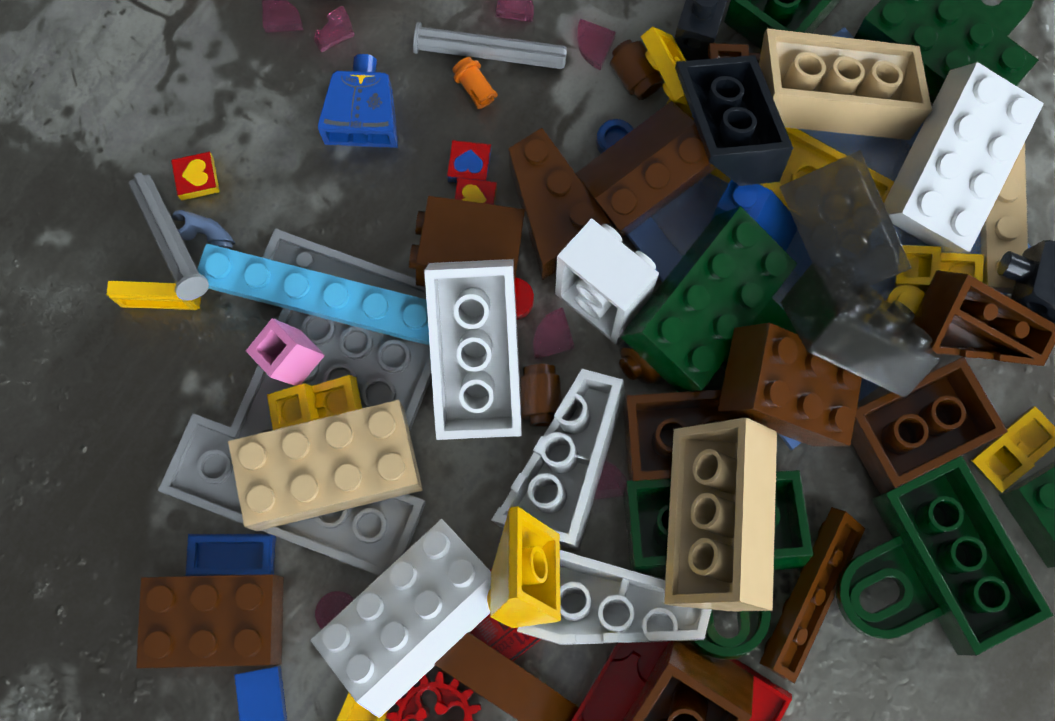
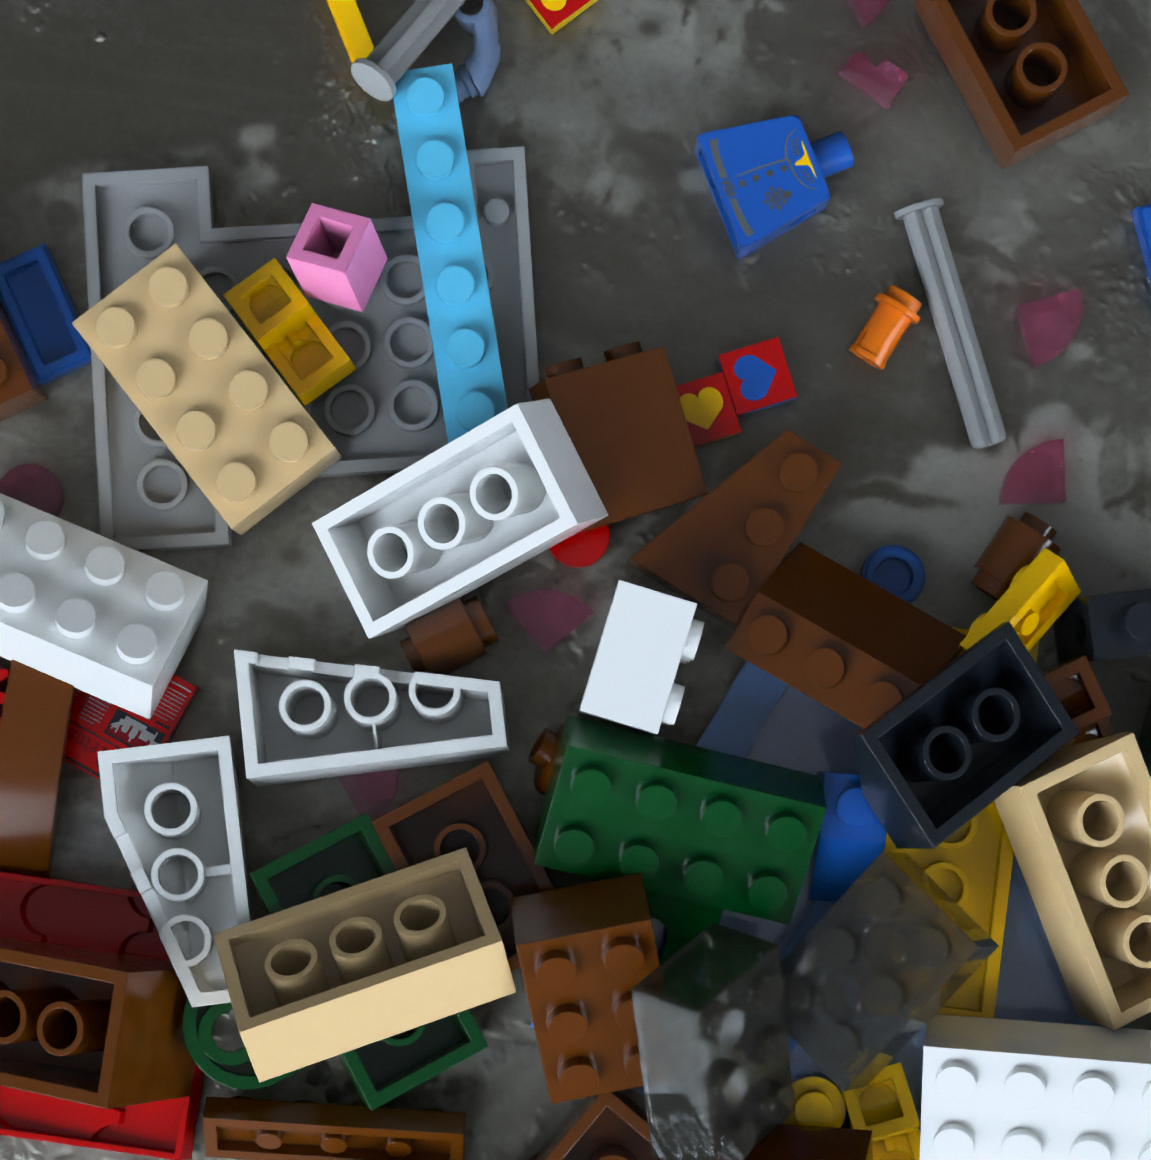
camera: 60 degrees right, 10 degrees up
yellow slope [487,506,561,628] -> none

